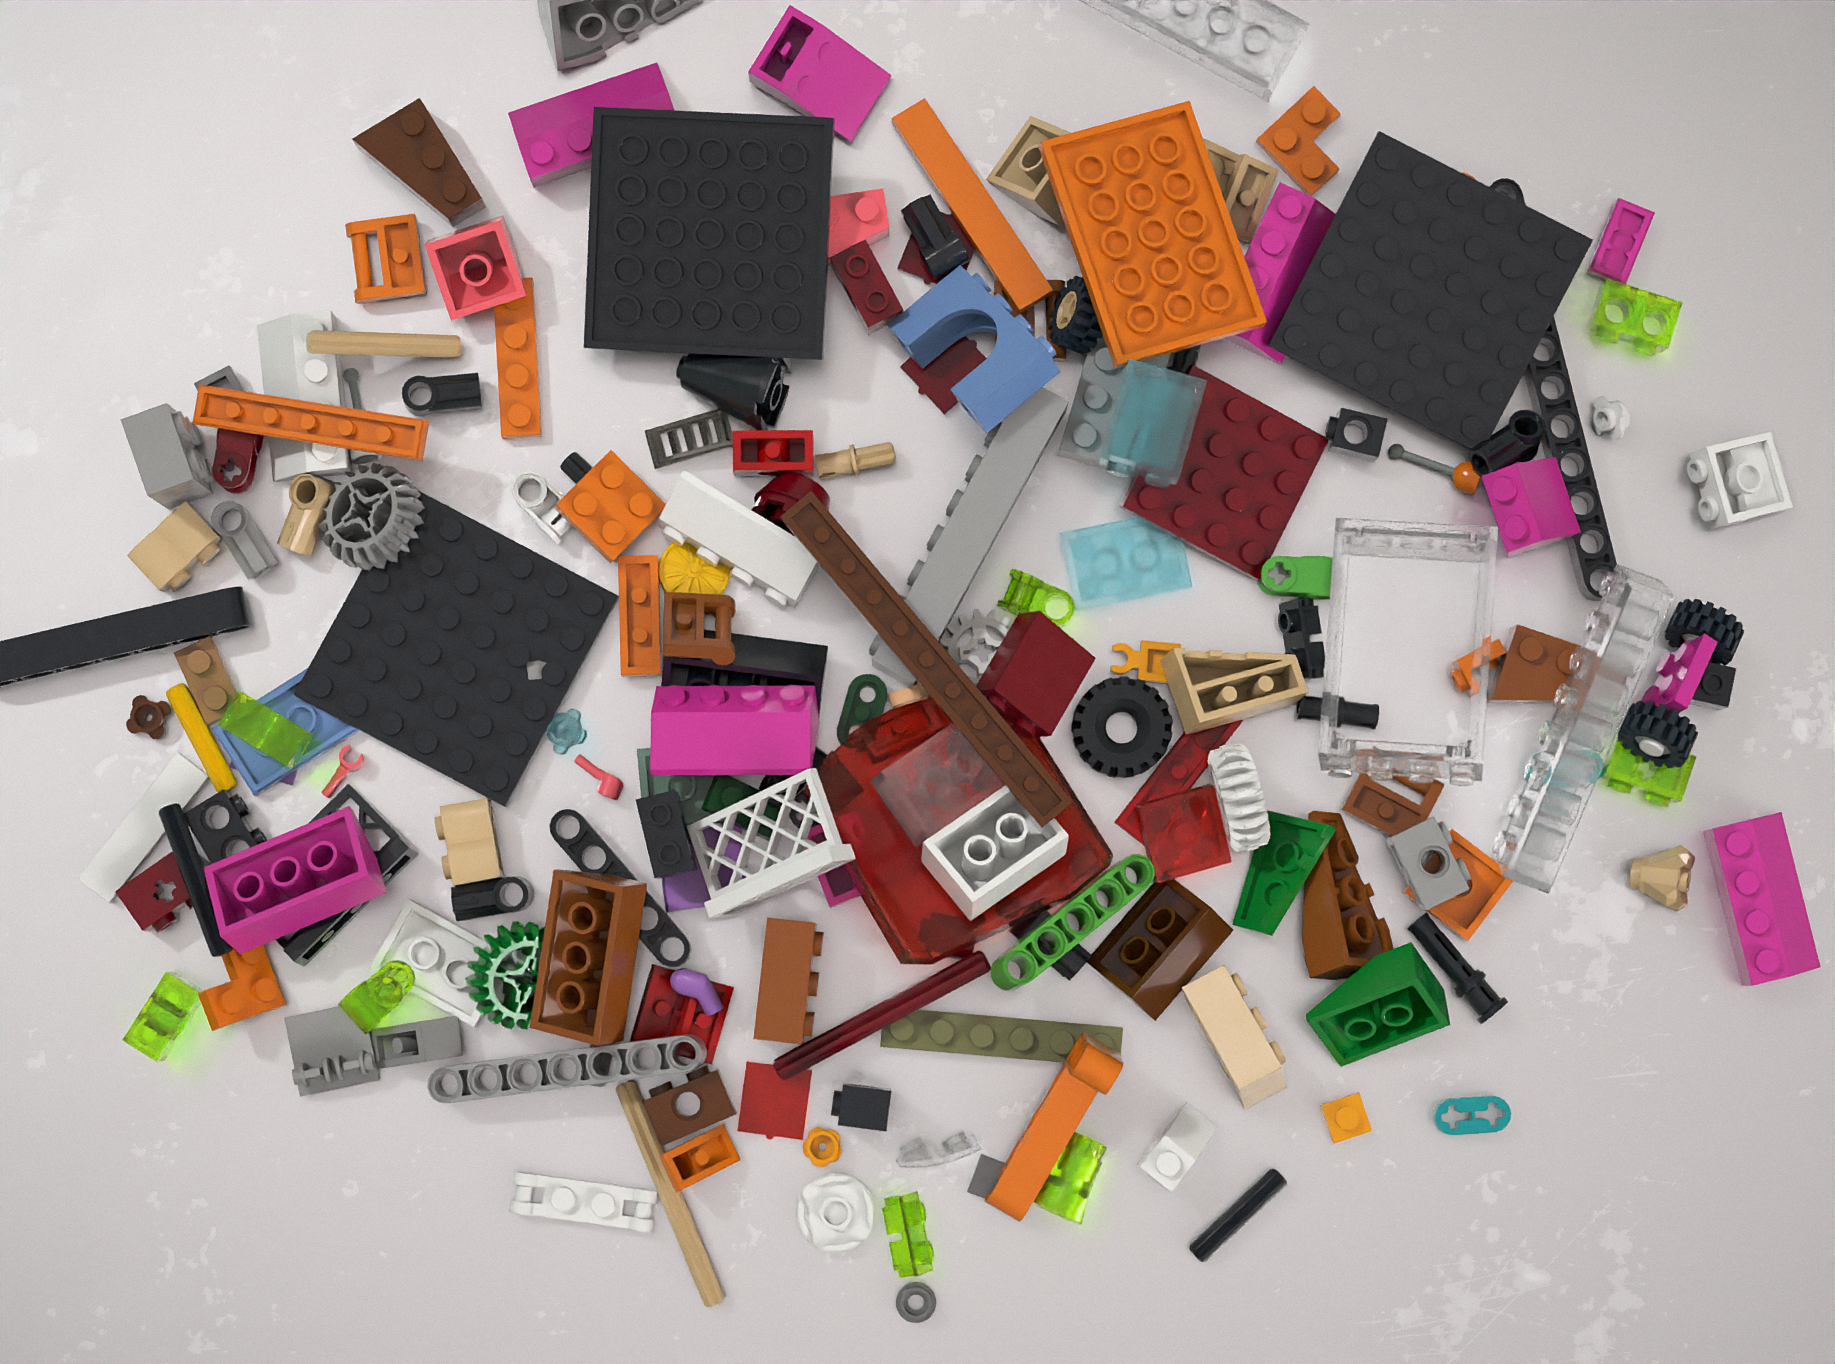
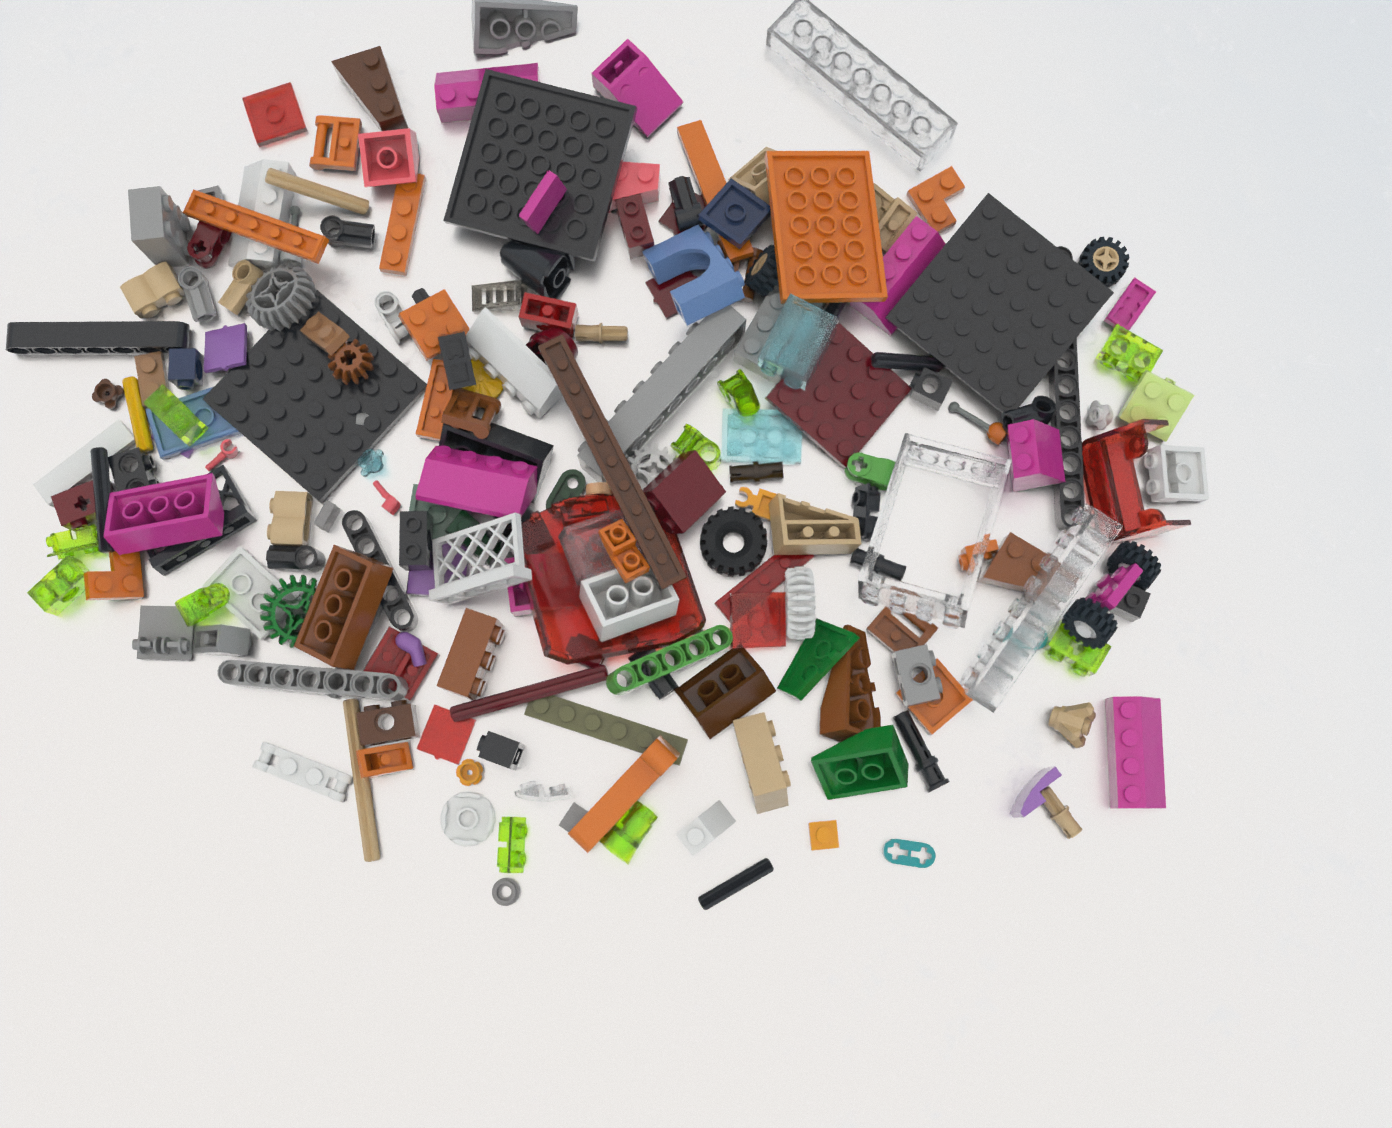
camera: 20 degrees right, 5 degrees down
none -> clear neon green hinge [46,524,99,560]
none -> dark blue brick [168,348,204,390]
none -> medium lavender piece [204,323,247,374]
none -> clear red tile [242,82,308,147]
none -> medium nougat plate [300,312,350,356]
none -> flat silver tile [314,500,341,533]
none -> dark orange gear [328,339,374,384]
none -> black hinge [438,330,476,390]
none -> dark pink tile [519,170,567,234]
none -> orange slope [598,519,650,584]
none -> dark blue plate [698,178,771,249]
none -> clear neon green piece [717,369,760,417]
none -> dark brown pin [729,461,784,483]
none -> black axle [871,352,944,372]
none -> medium lavender slope [1010,766,1062,818]
none -> tan axle [1040,786,1083,839]
none -> black wheel [1078,236,1130,287]
none -> clear red windscreen [1082,419,1191,543]
none -> yellowish green plate [1118,369,1195,442]

